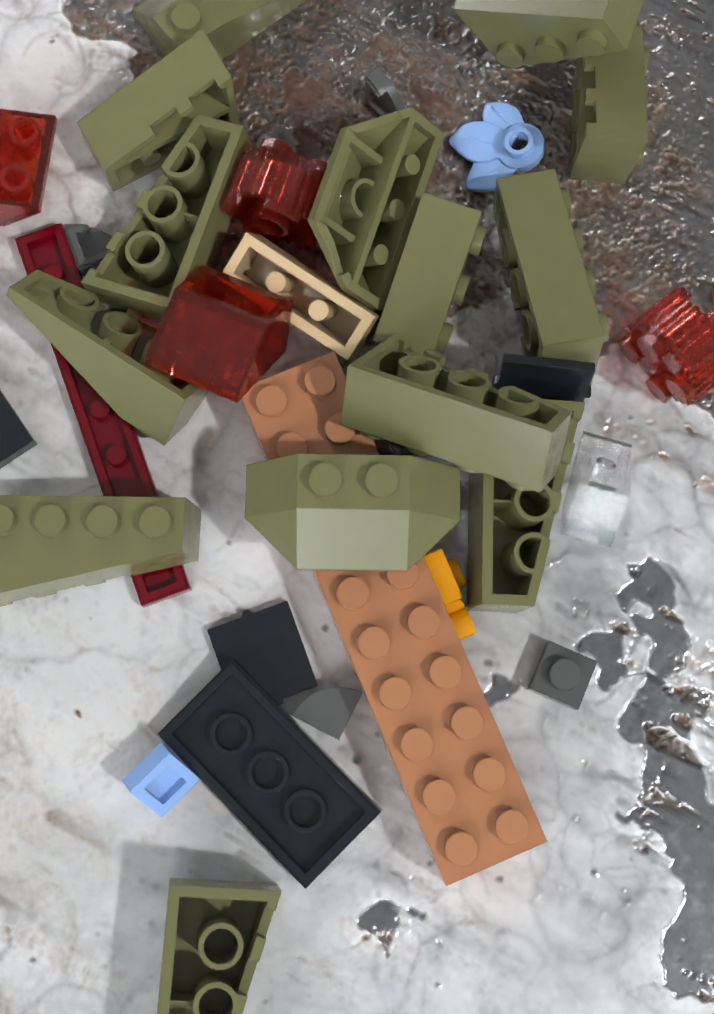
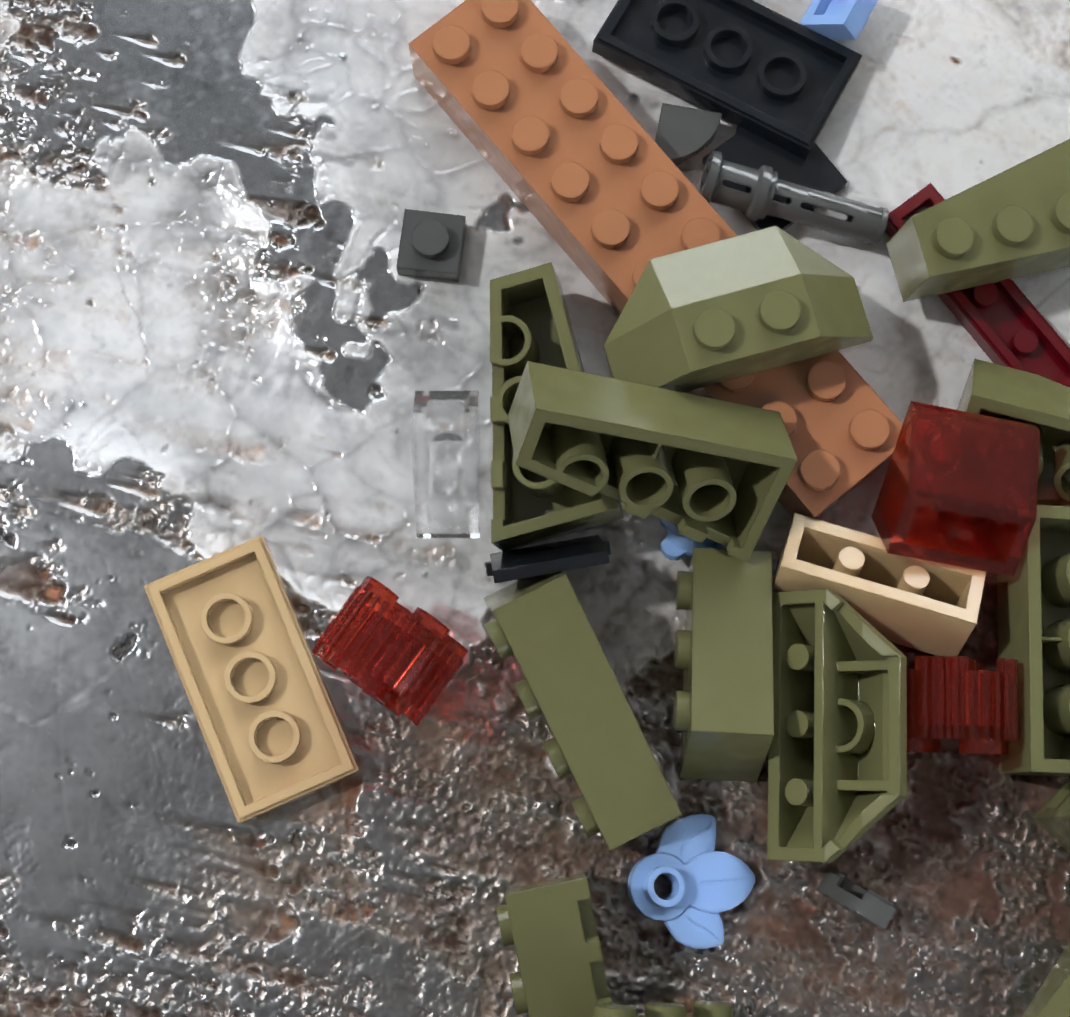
camera: 170 degrees right, 0 degrees up
light orange plate [424,549,477,640] -> none
none -> dark grey pin [698,150,889,247]

